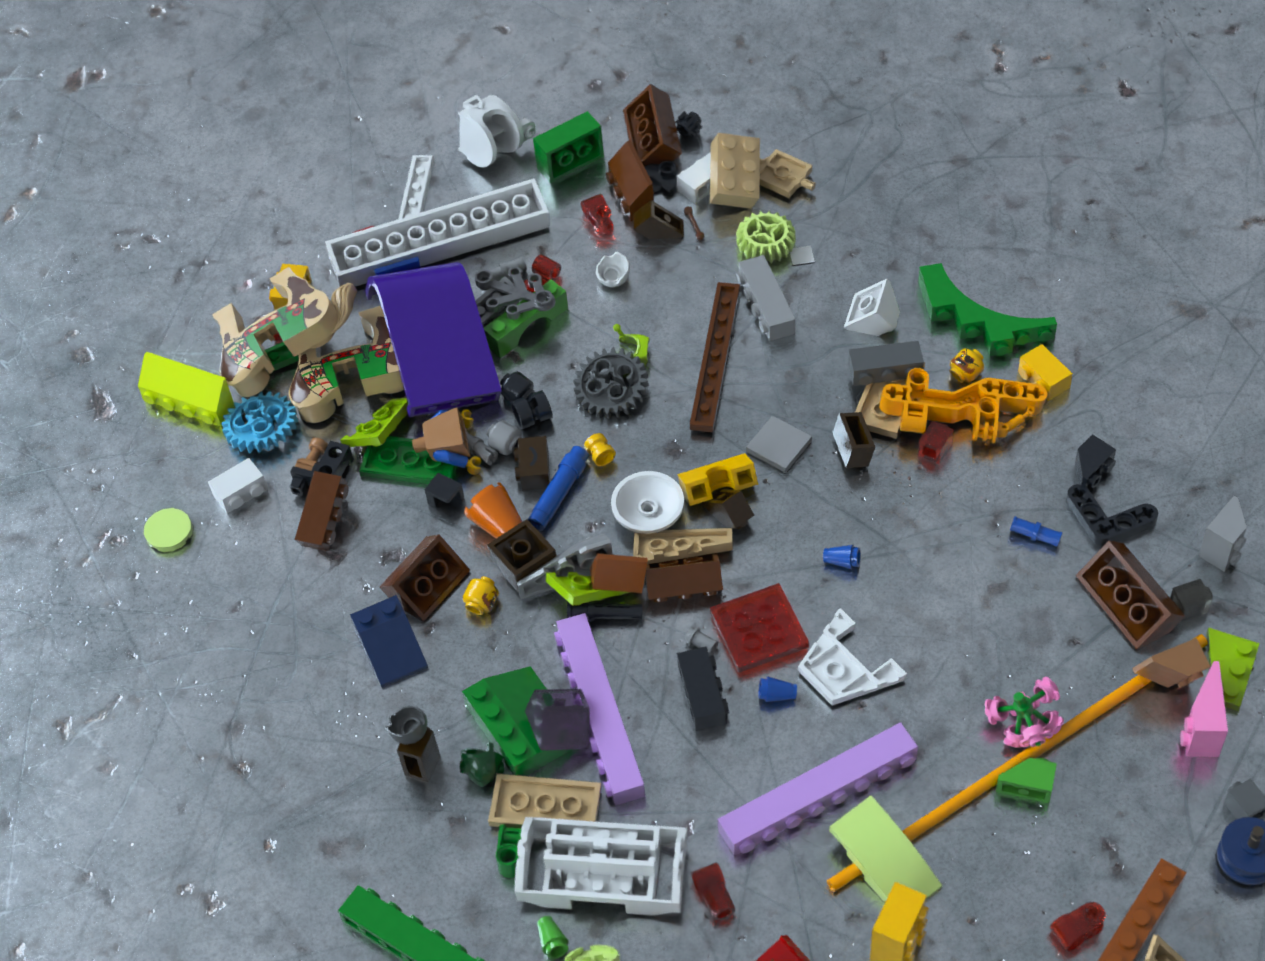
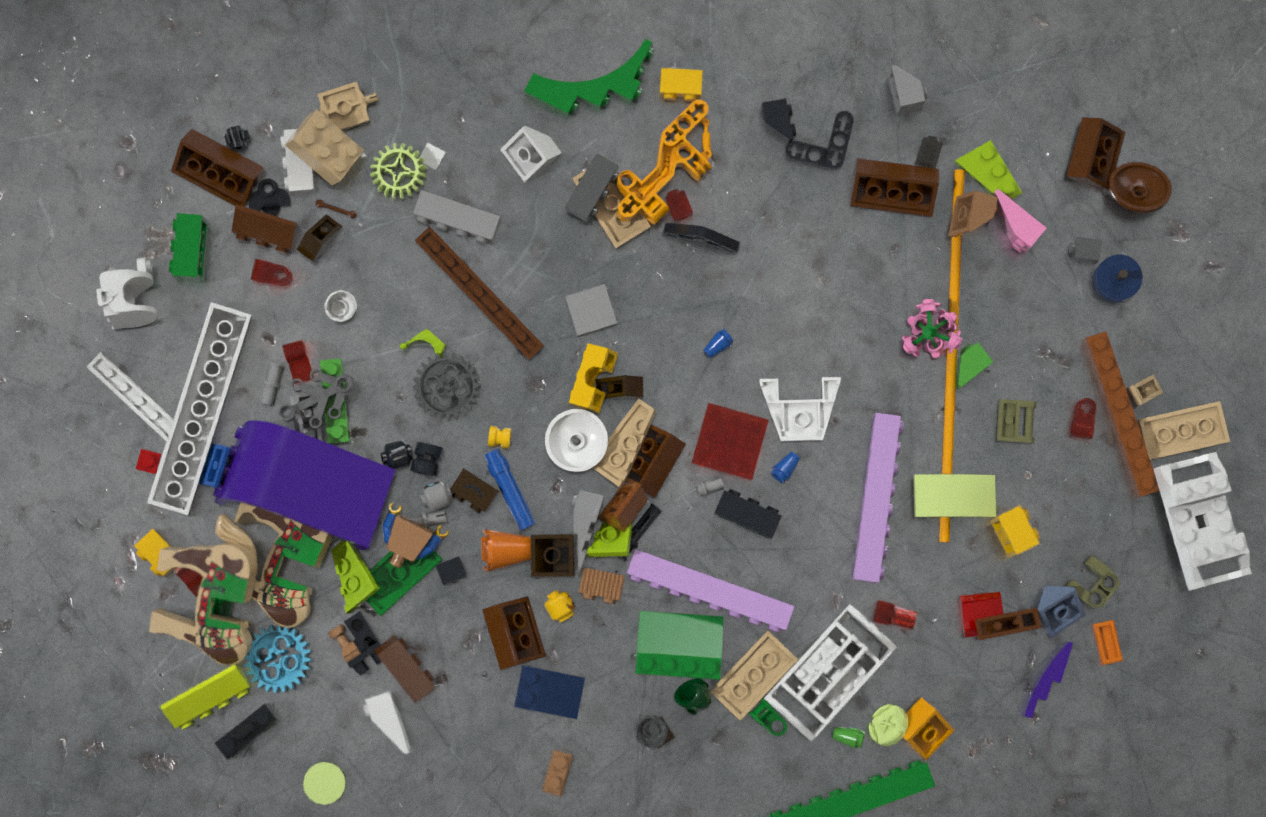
camera: 60 degrees left, 30 degrees up
white brick [208,458,268,513] -> none
clear purple slope [525,689,590,750] -> none
dark brown brick [832,412,875,468] -> none
yellow head [949,348,984,383] -> none
blue pin [1010,516,1063,547] -> none
none -> black piece [214,704,280,760]
none -> white slope [363,692,412,754]
none -> medium nougat brick [542,750,573,796]
none -> medium nougat brick [579,568,625,604]
none -> black beam [663,223,740,253]
none -> olive plate [996,399,1037,444]

